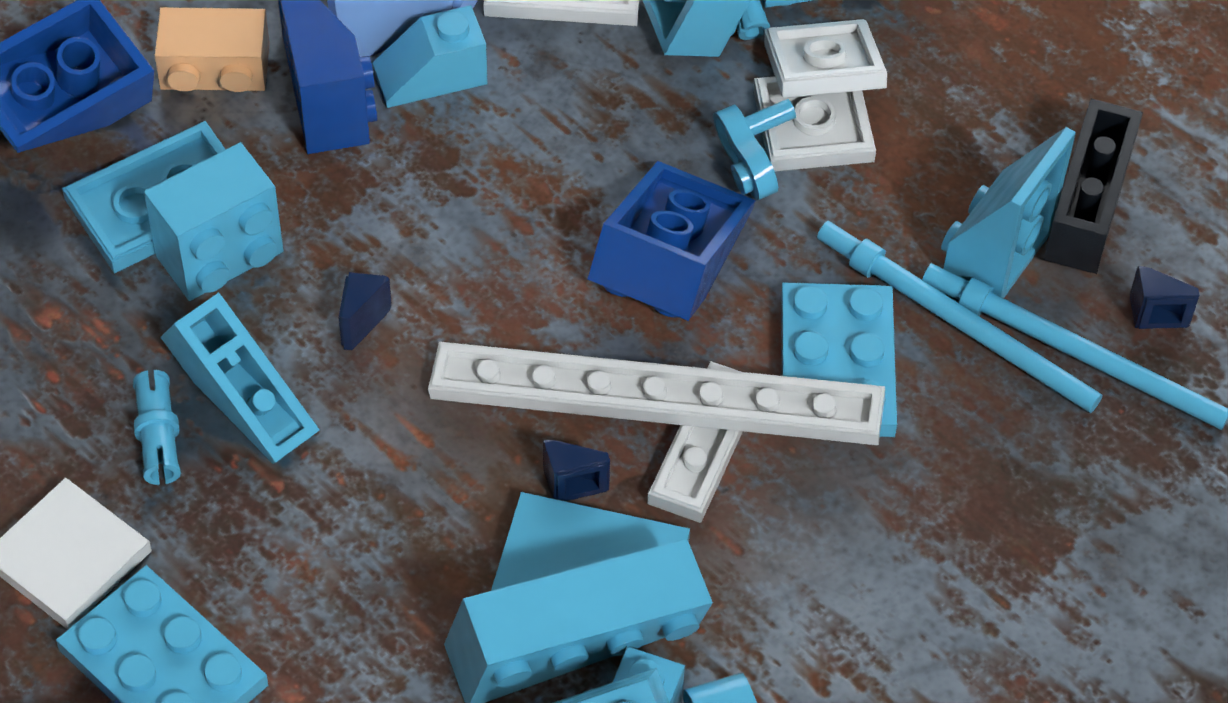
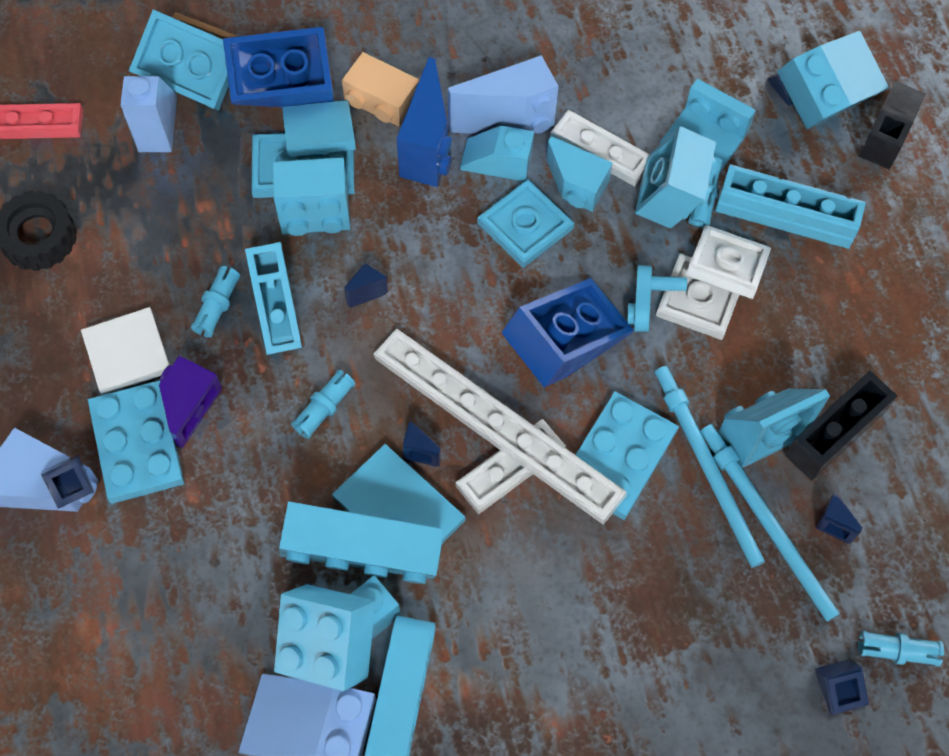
camera: 30 degrees right, 10 degrees up
none -> dark purple slope [159,356,222,448]
none -> medium azure tile [282,100,356,157]
none -> medium azure pin [291,370,356,439]
none -> medium azure tile [477,179,574,268]
none -> medium azure slope [546,136,613,212]

